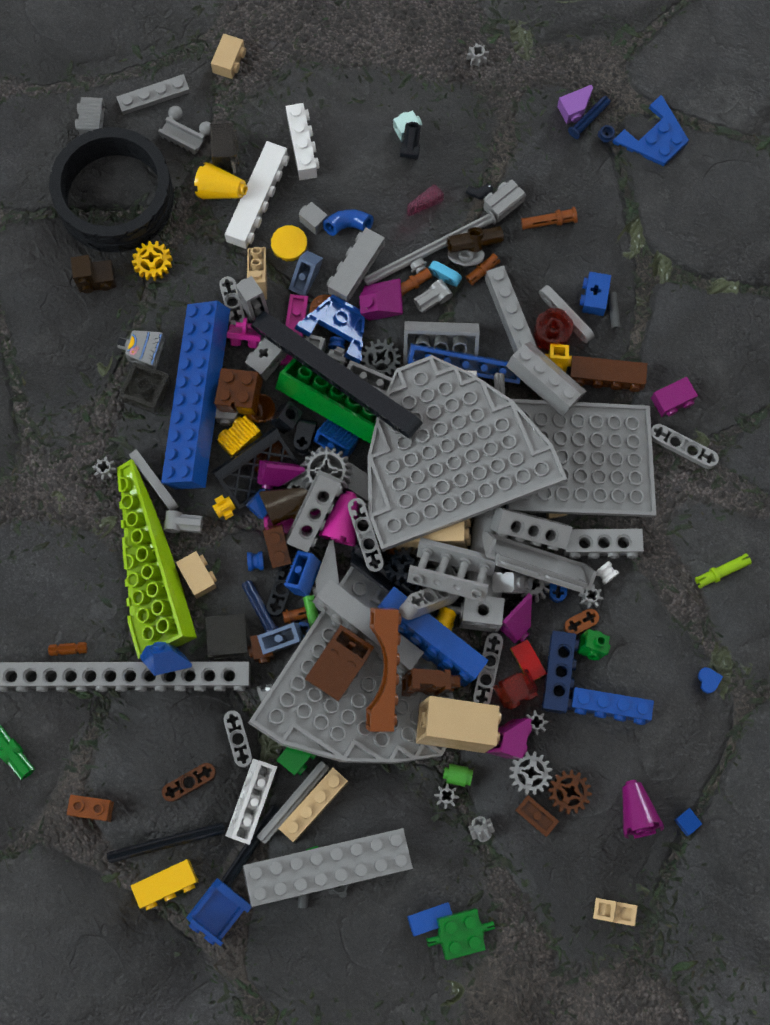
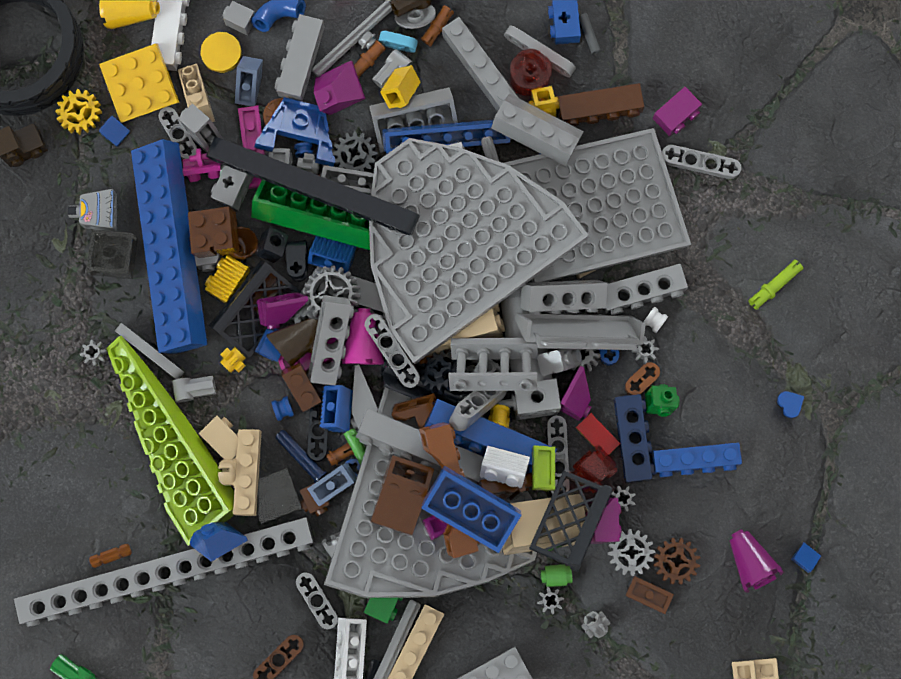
camera: 10 degrees left, 5 degrees up
none -> yellow plate [99,43,179,123]
none -> blue slope [99,116,130,147]
none -> tan plate [218,430,262,516]
none -> yellow brick [380,65,420,109]
none -> reddish brown slope [392,394,436,428]
none -> blue brick [421,466,522,553]
none -> magenta tile [422,515,447,540]
none -> white brick [480,446,530,488]
none -> black fence [529,471,613,572]
none -> lime tile [532,445,555,491]

